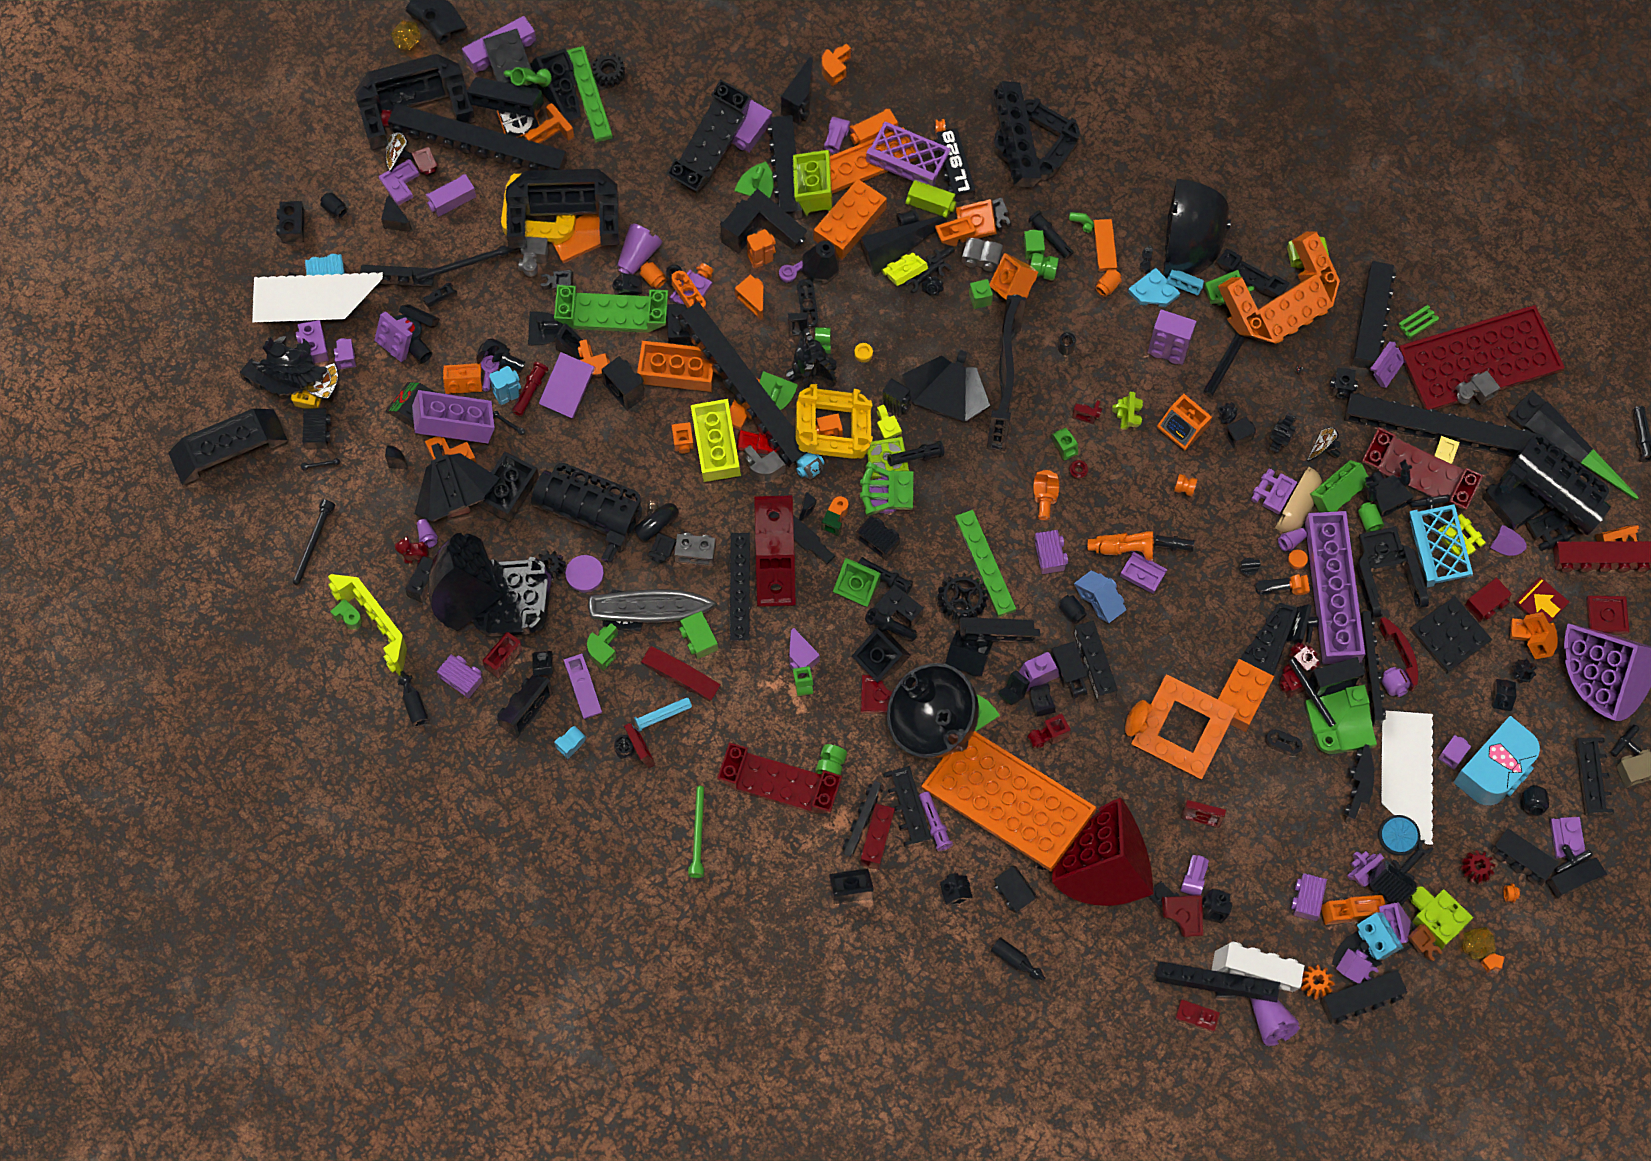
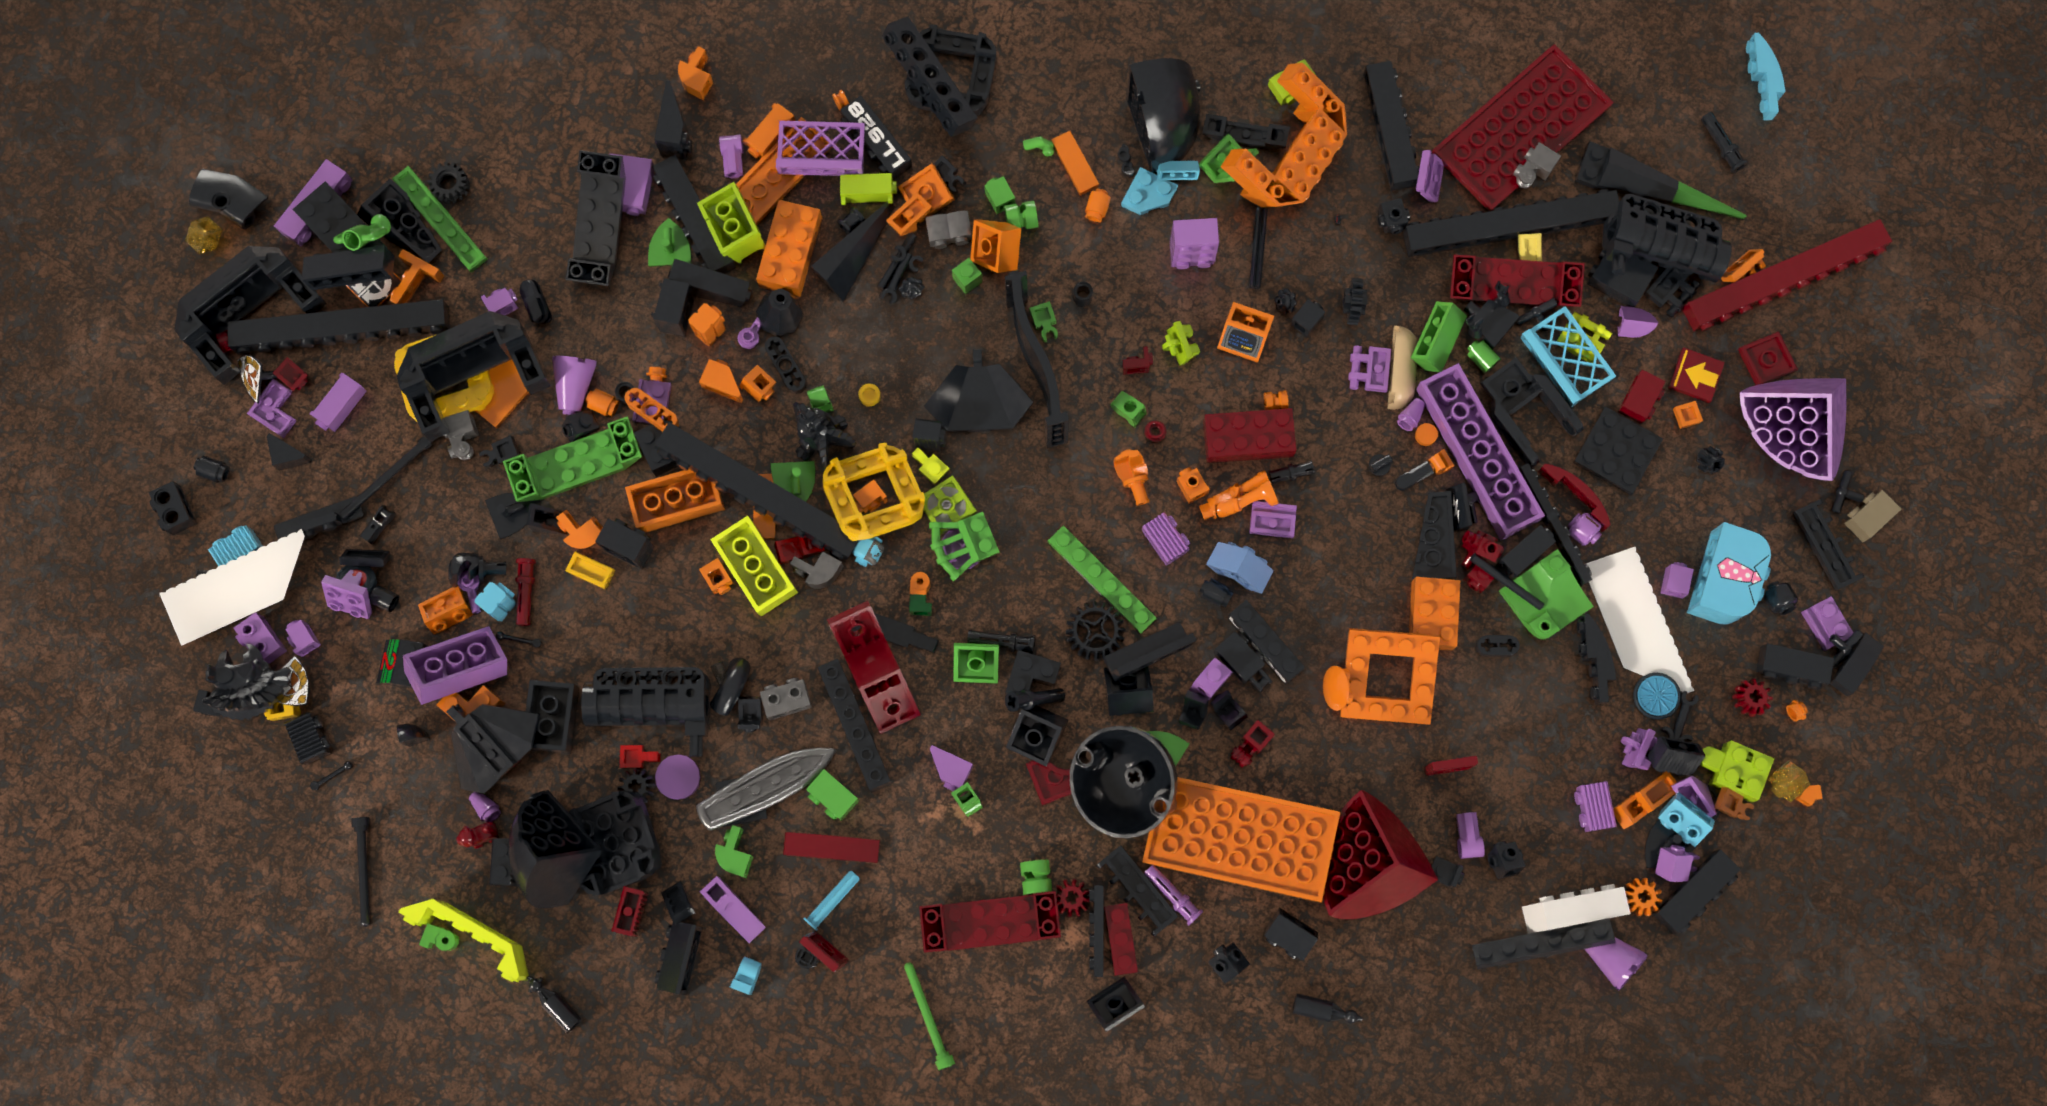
camera: 20 degrees left, 10 degrees up
black slope [168,408,288,486] -> none
medium lavender brick [437,654,483,699] -> none
medium lavender tile [539,352,595,419] -> none
black plate [788,312,807,336] -> none
black slope [799,492,817,521] -> none
black brick [856,516,900,560] -> none
neon yellow plate [882,253,928,286] -> none
black pin [887,441,945,466] -> none
black pin [1028,210,1074,259] -> none
dark red tile [1162,895,1203,937] -> none
dark red plate [1175,999,1220,1033] -> none
shield [1307,427,1341,462] -> none
bright green tile [1398,305,1439,339] -> none
black bracket [1493,679,1516,711] -> none
orange brick [1524,612,1558,659] -> none
none -> medium lavender brick [481,288,518,316]
none -> black arm [519,279,552,323]
none -> yellow tile [565,551,616,590]
none -> red plate [619,745,661,769]
none -> orange brick [739,365,776,402]
none -> bright green plate [1029,301,1058,343]
none -> dark red gear [1056,879,1091,918]
none -> orange brick [1177,467,1210,504]
none -> dark red brick [1203,408,1296,463]

